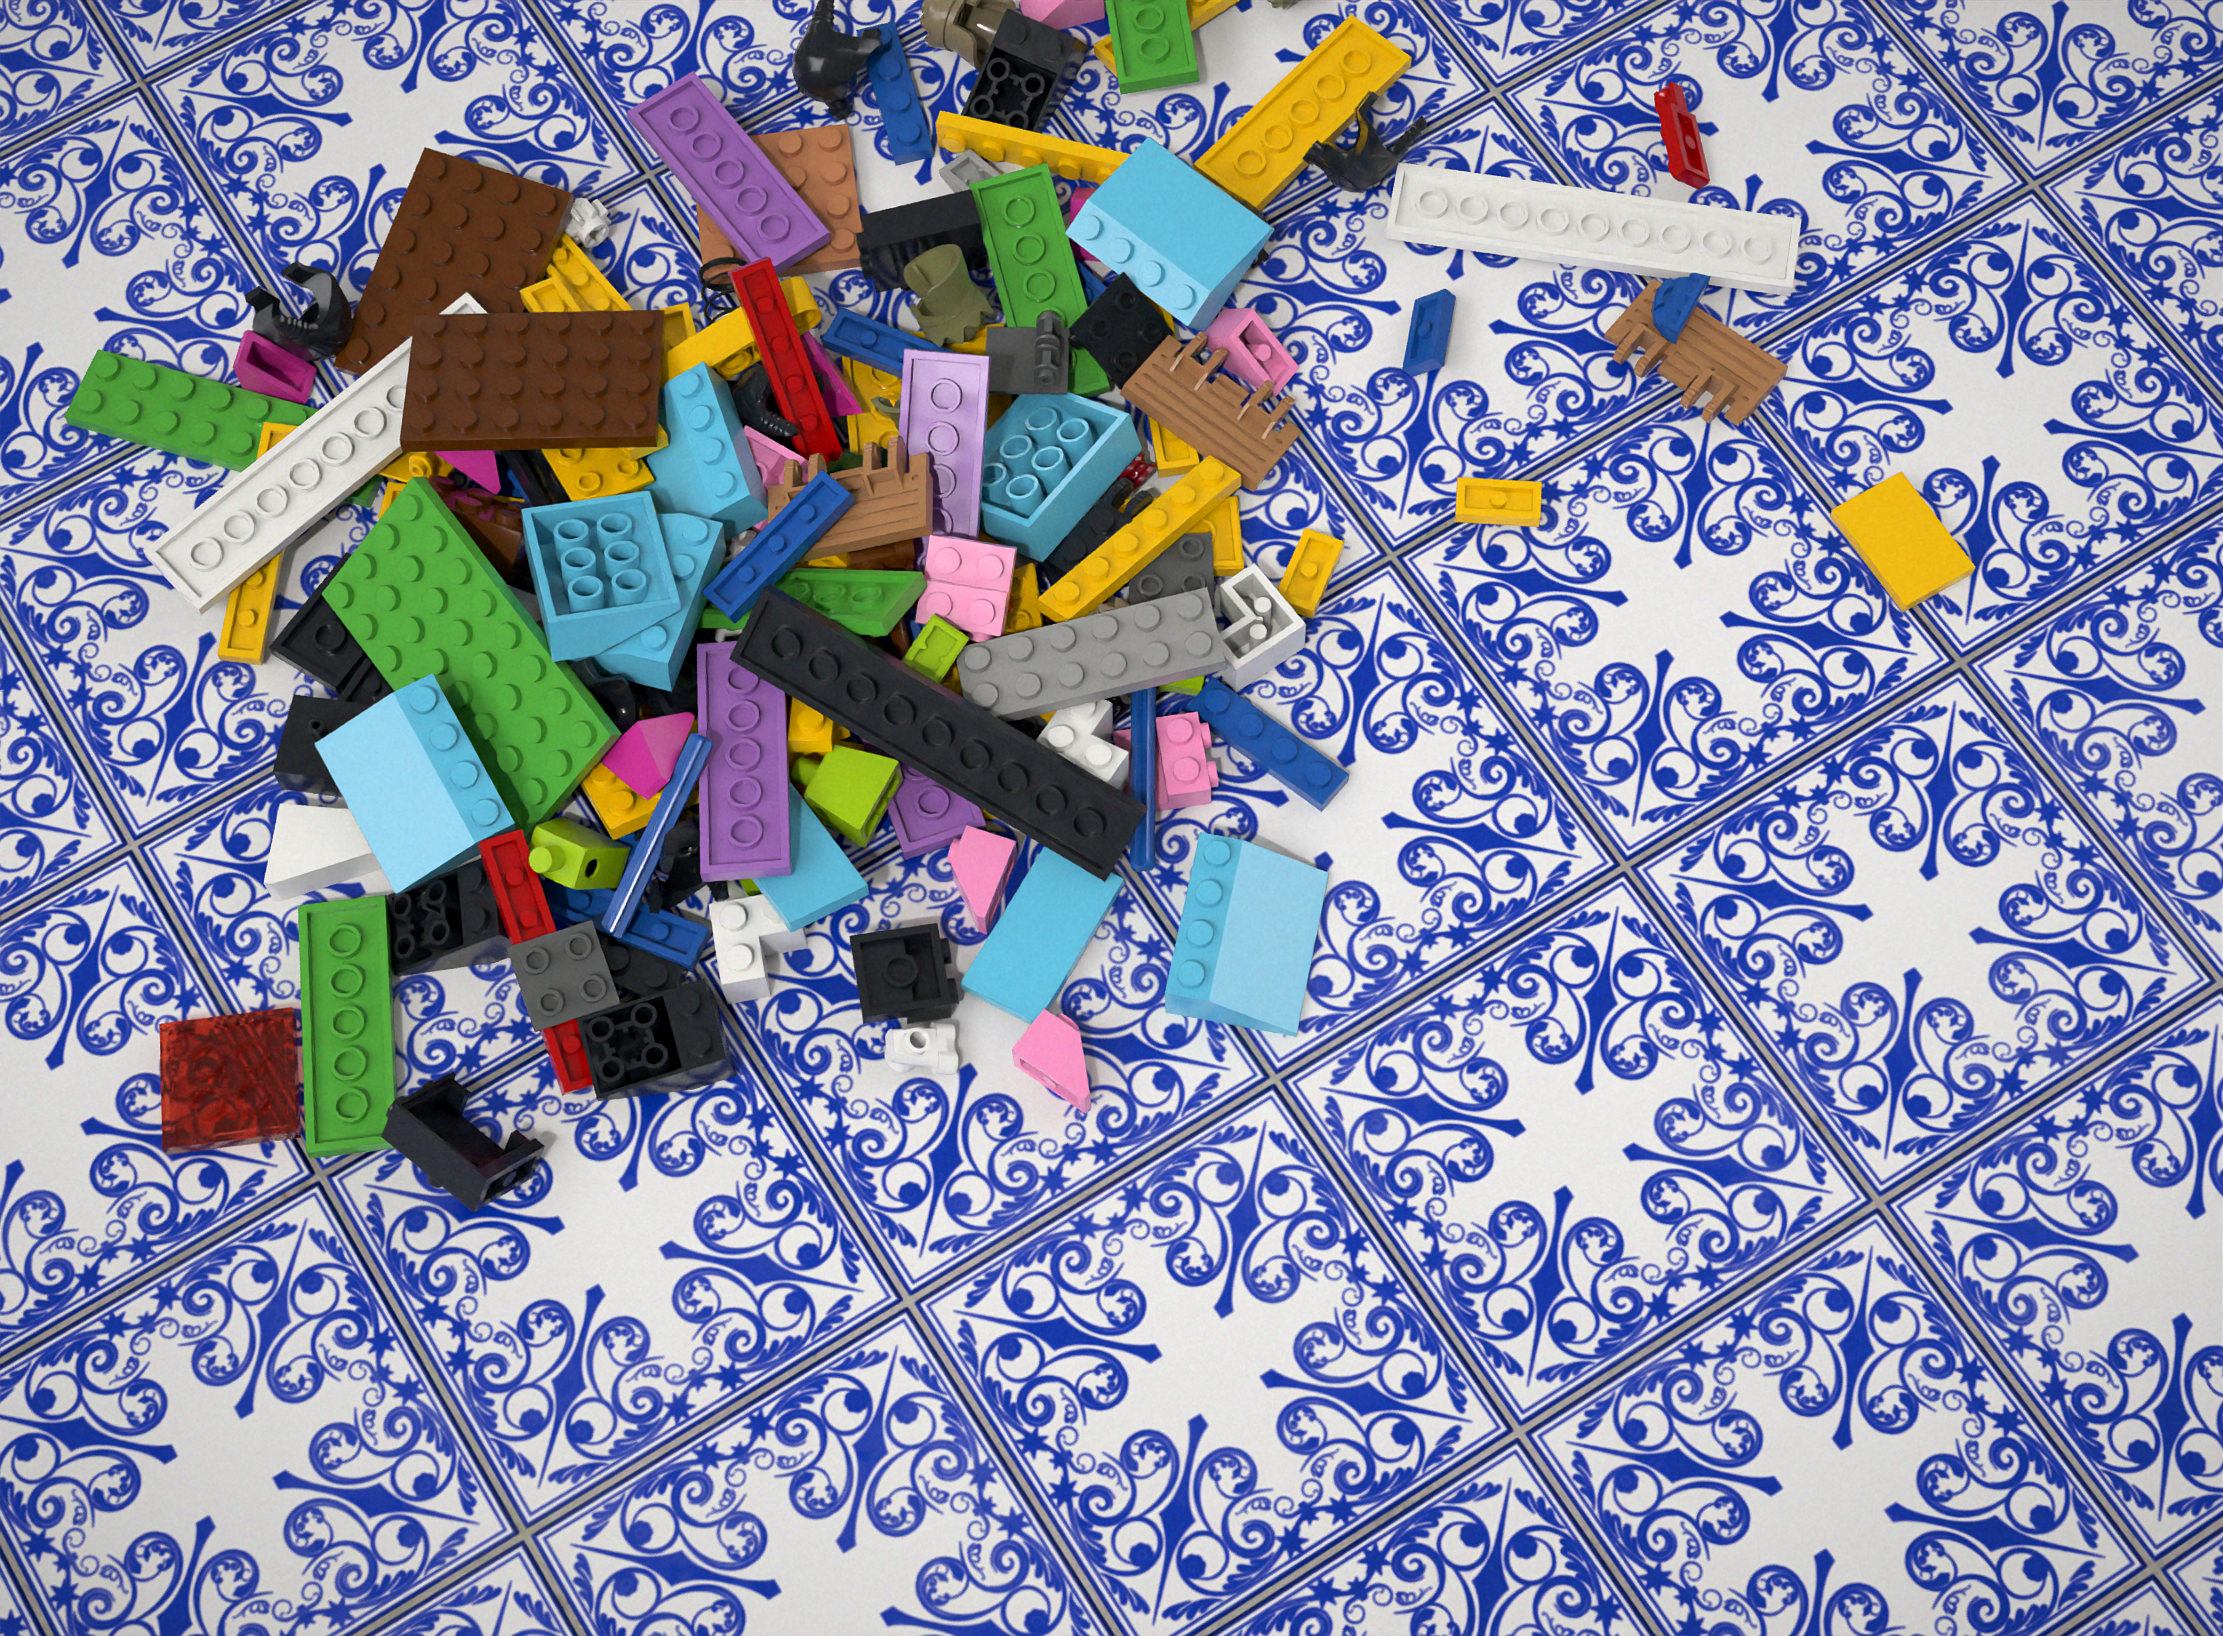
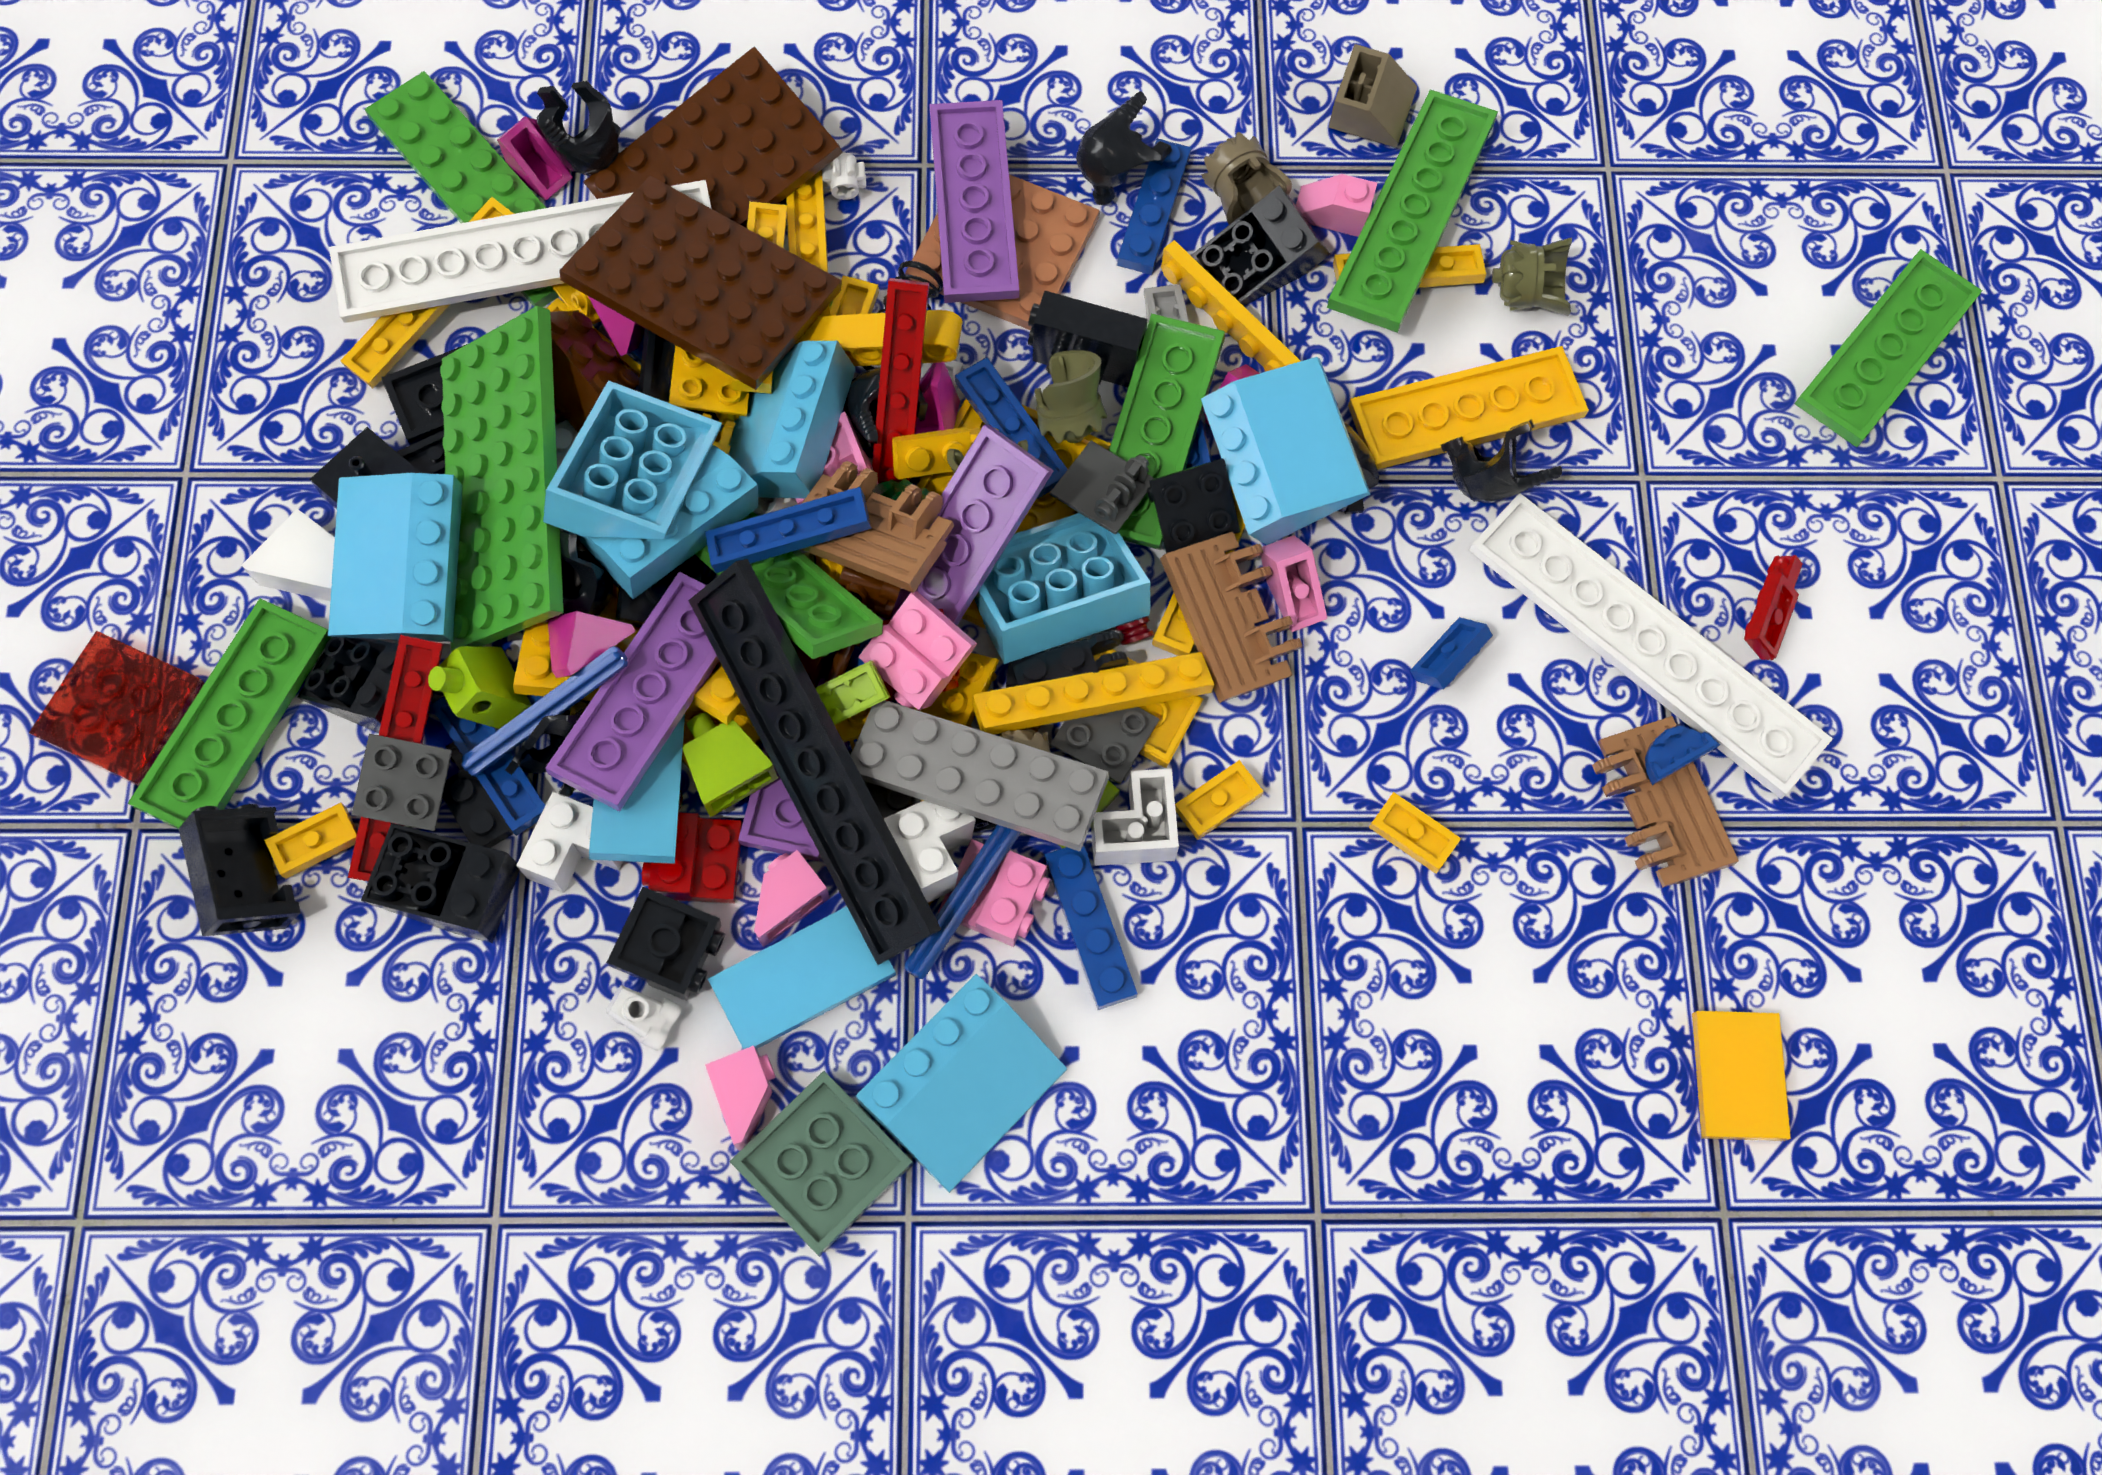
camera: 25 degrees right, 5 degrees up
none -> yellow plate [264,802,358,879]
none -> red plate [642,812,743,904]
none -> sand green plate [729,1071,913,1257]
none -> yellow hinge [892,427,999,479]

